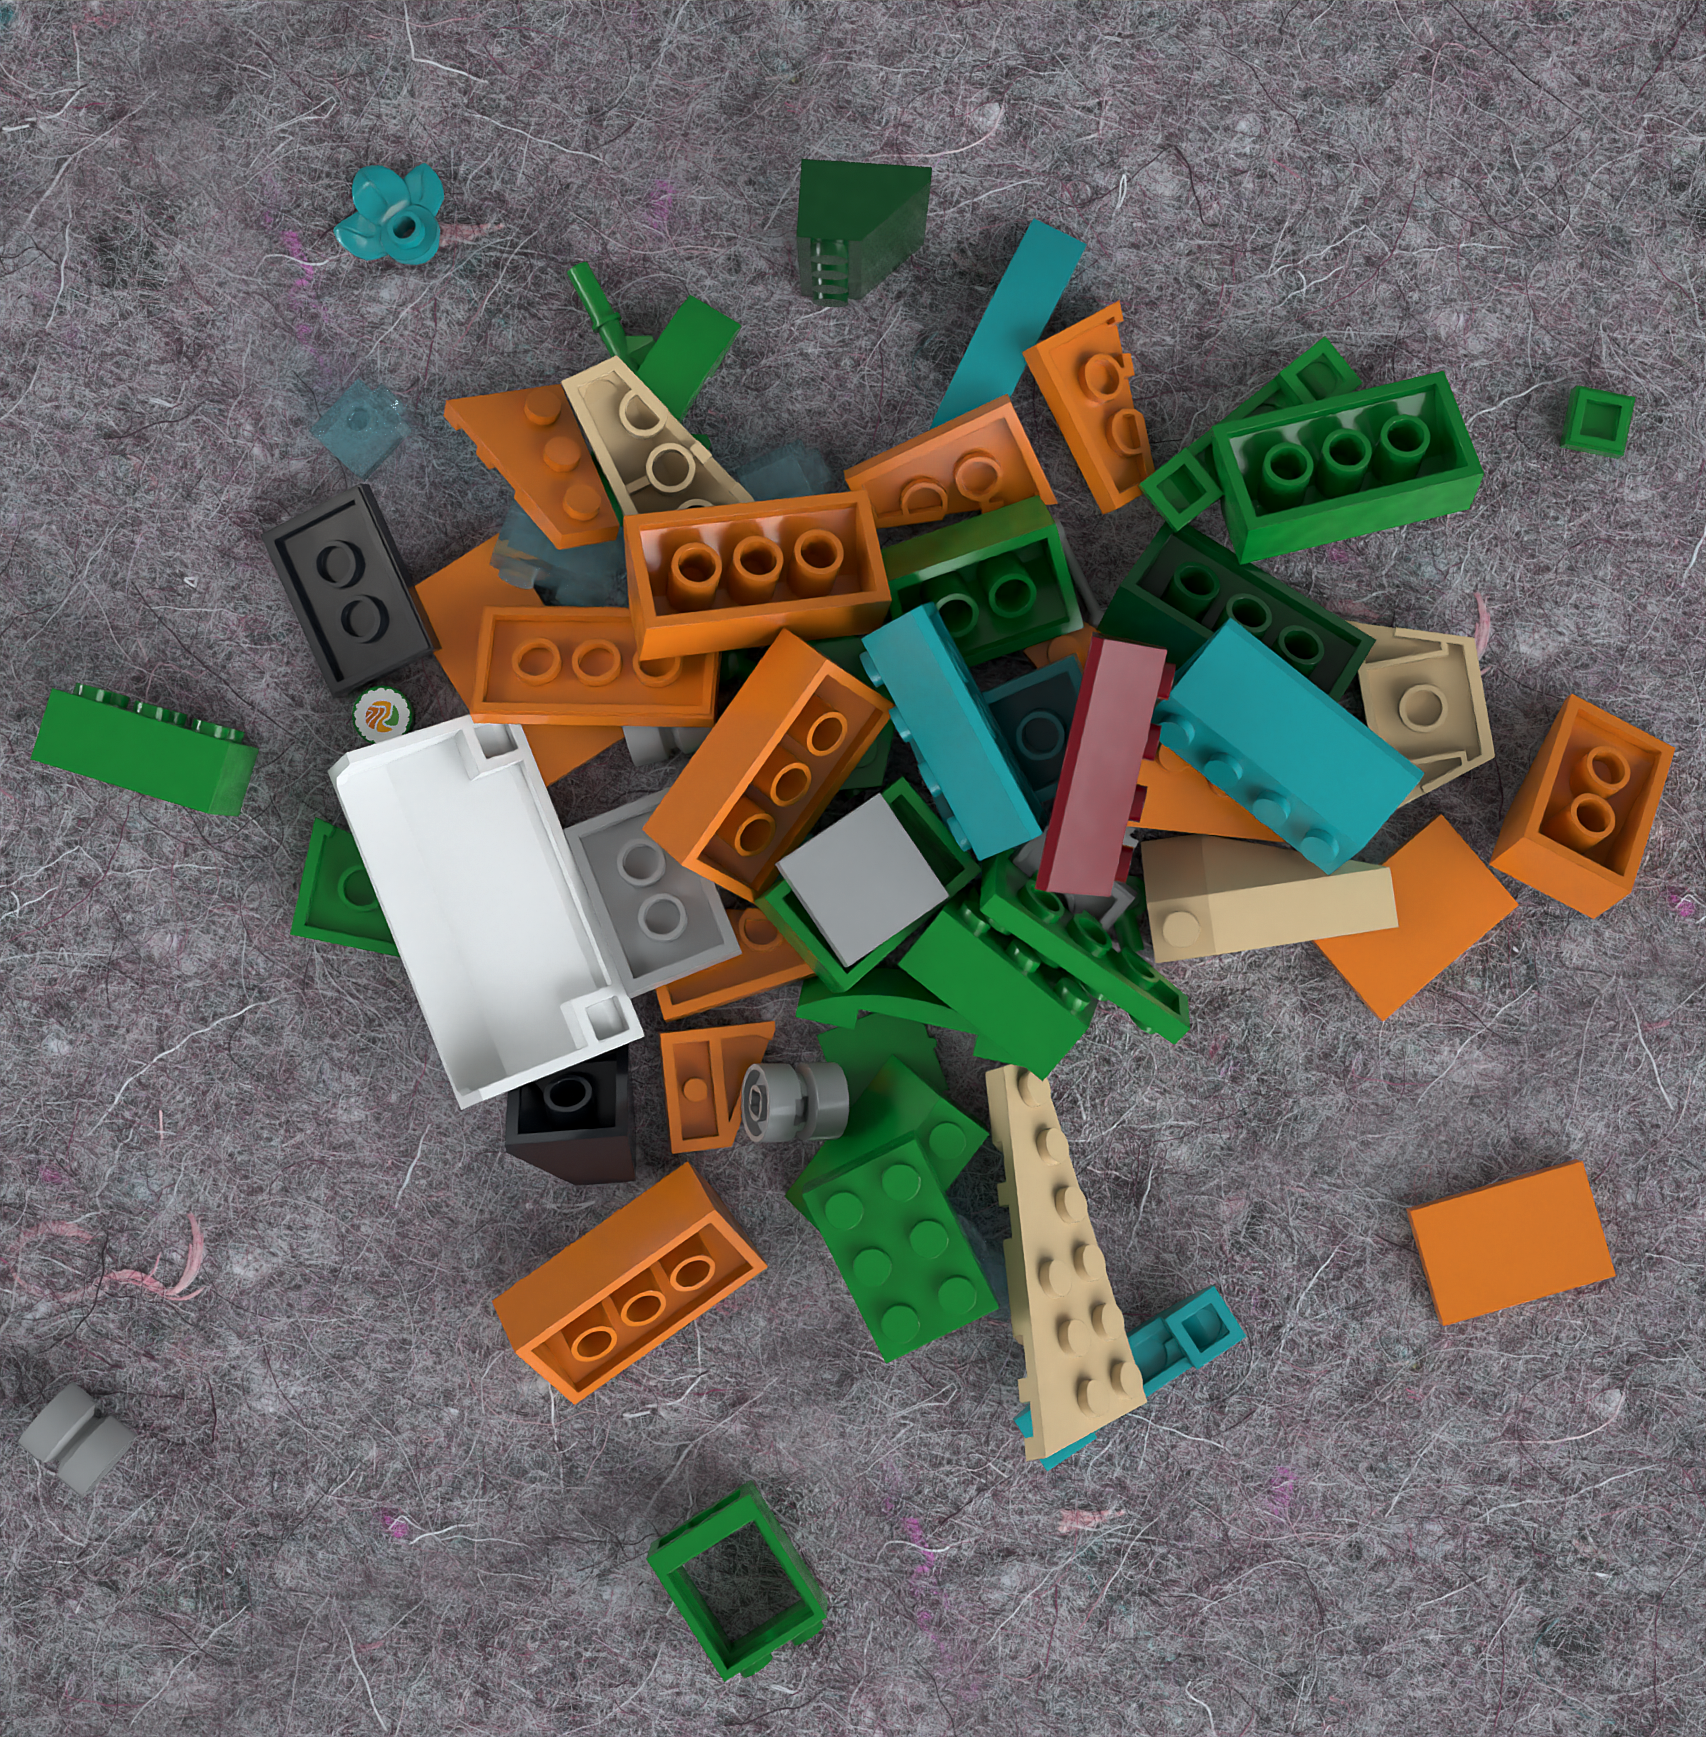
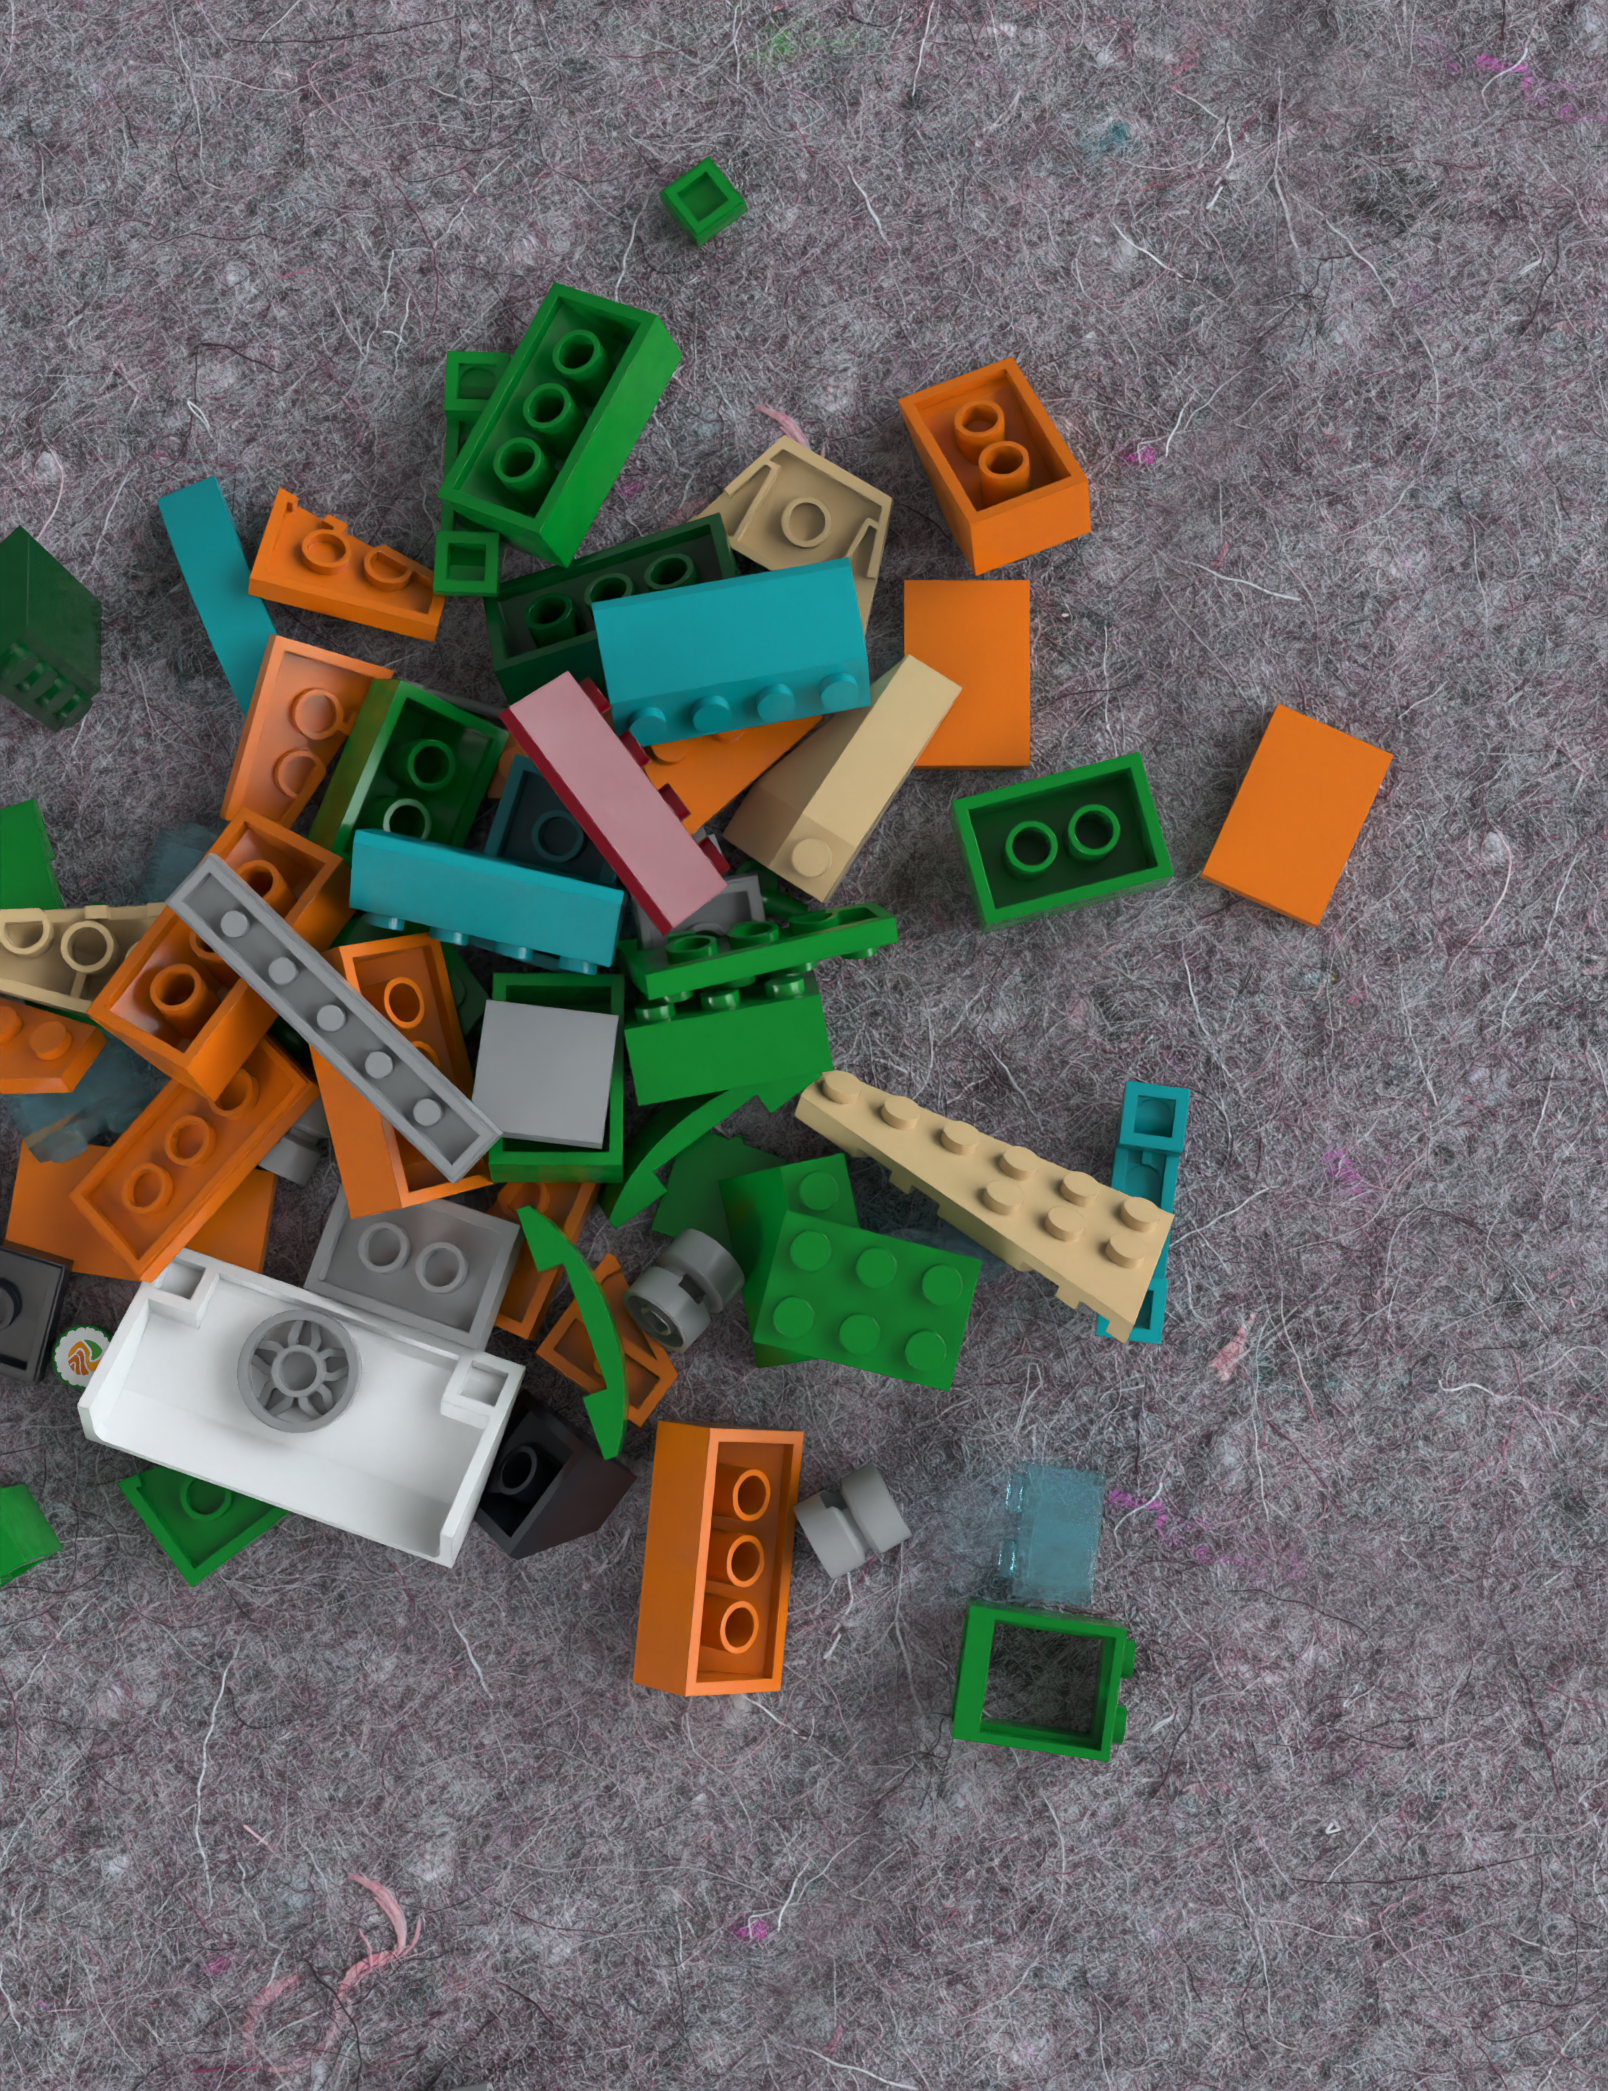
camera: 45 degrees left, 5 degrees down
none -> light grey tile [164,853,504,1184]
none -> light grey wheel [237,1310,362,1433]
none -> green slope [516,1205,629,1461]
none -> light grey wheel [793,1462,913,1581]
none -> green brick [949,752,1174,935]
none -> clear light blue brick [998,1460,1107,1606]

